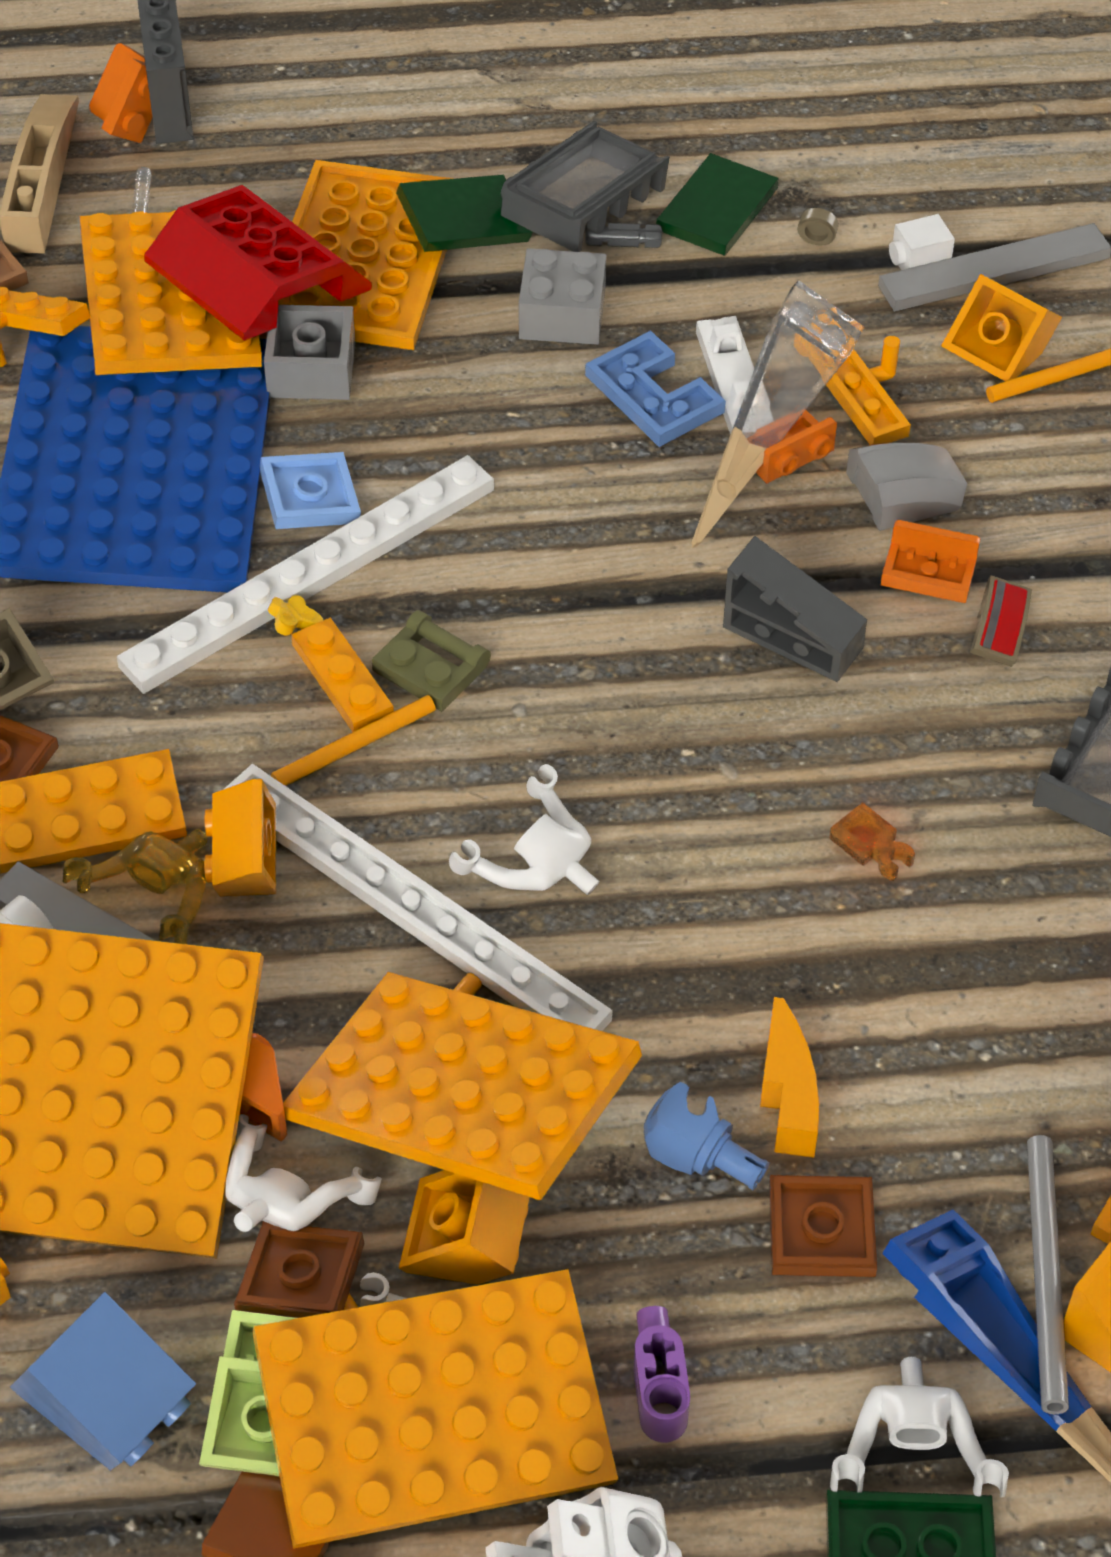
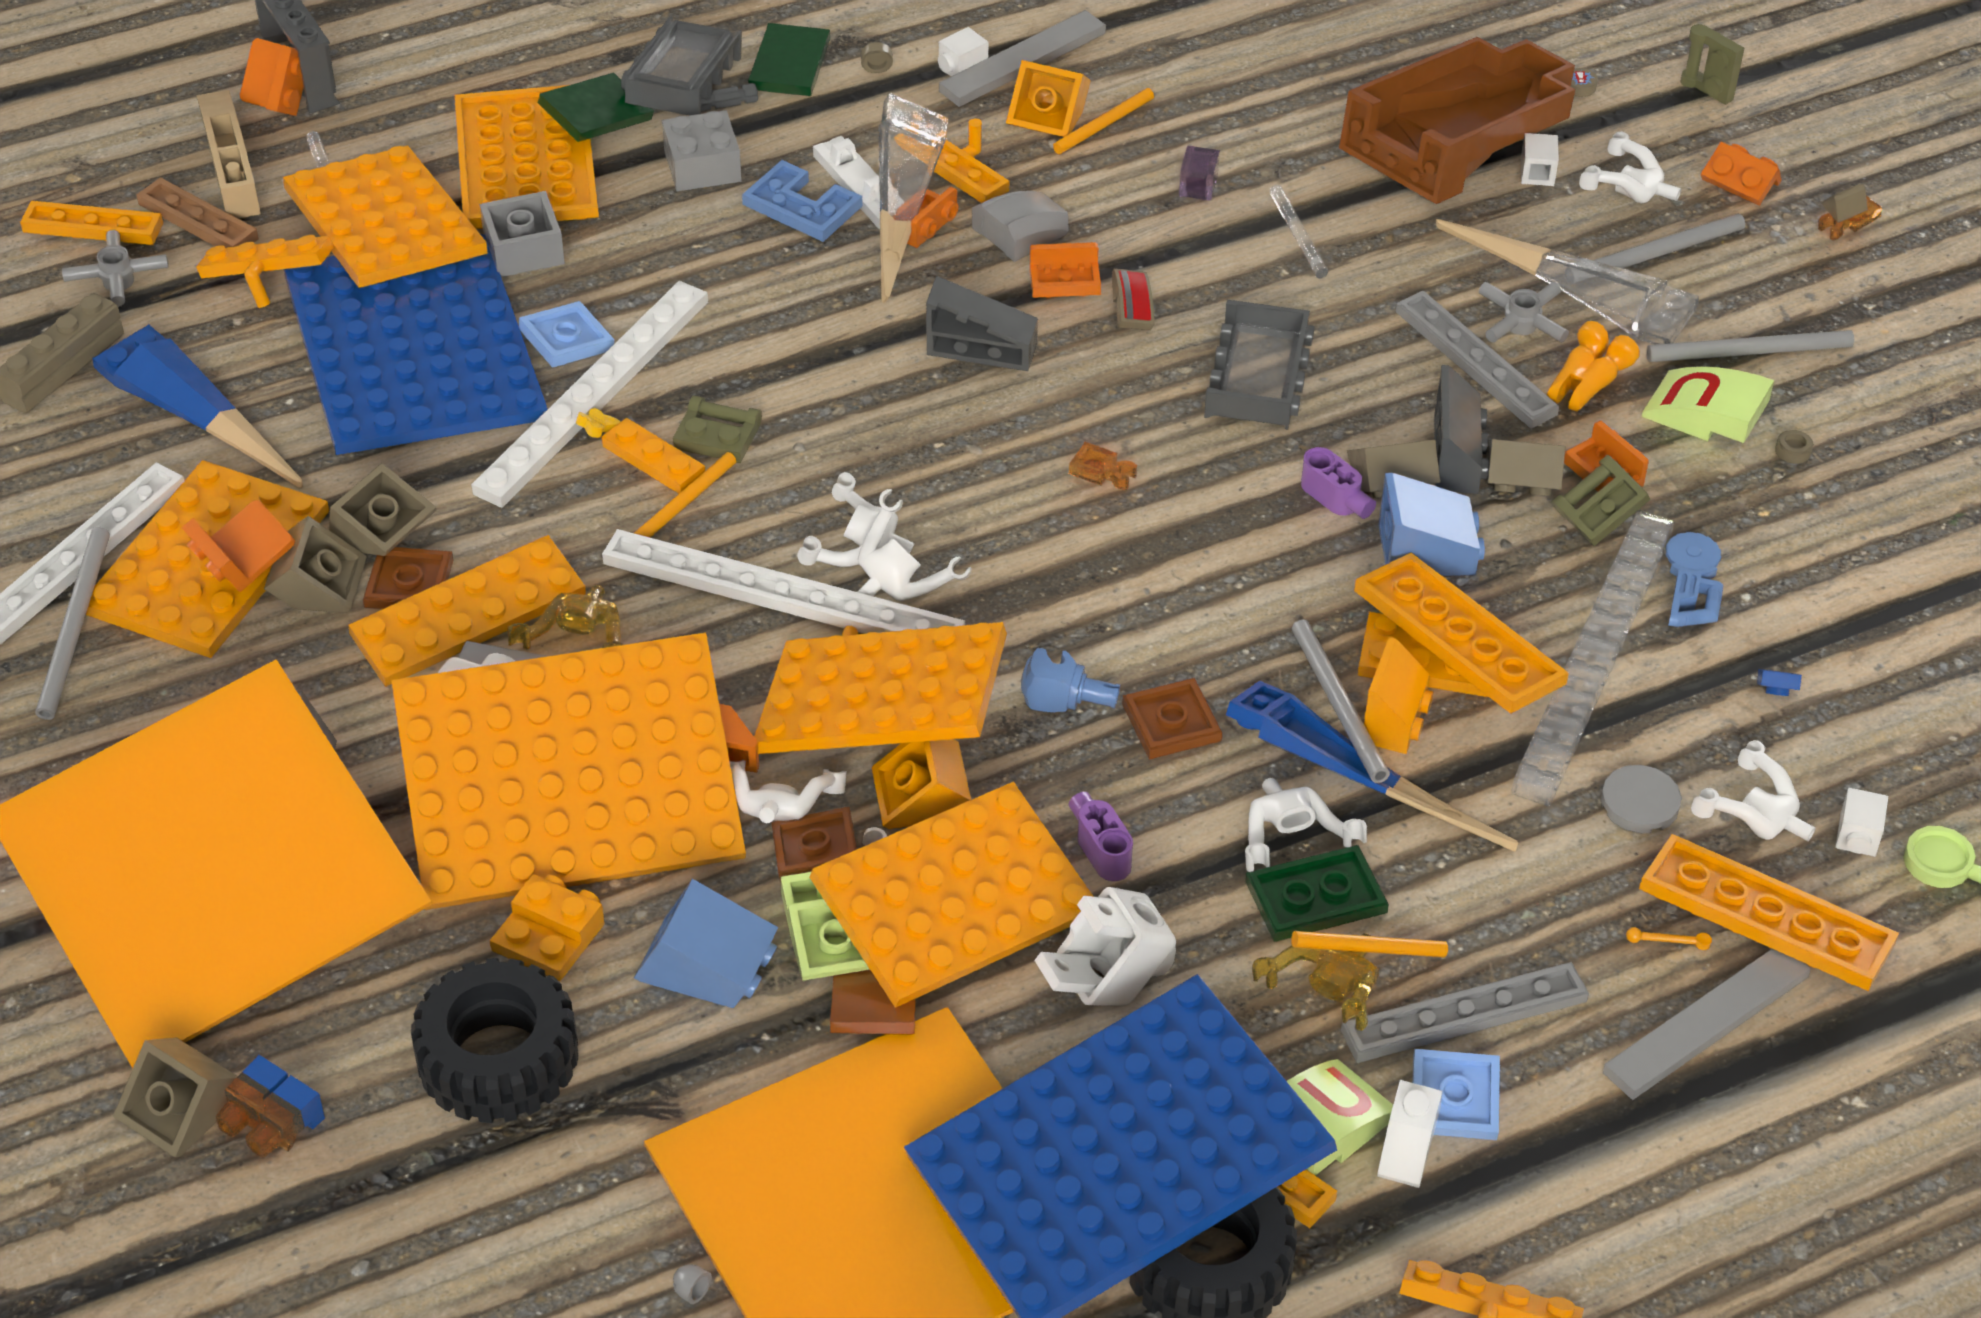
camera: 20 degrees left, 5 degrees down
red slope [144,184,372,341] -> none
light orange slope [204,779,276,897] -> none
light orange slope [760,997,819,1158] -> none
none -> white piece [857,489,972,601]

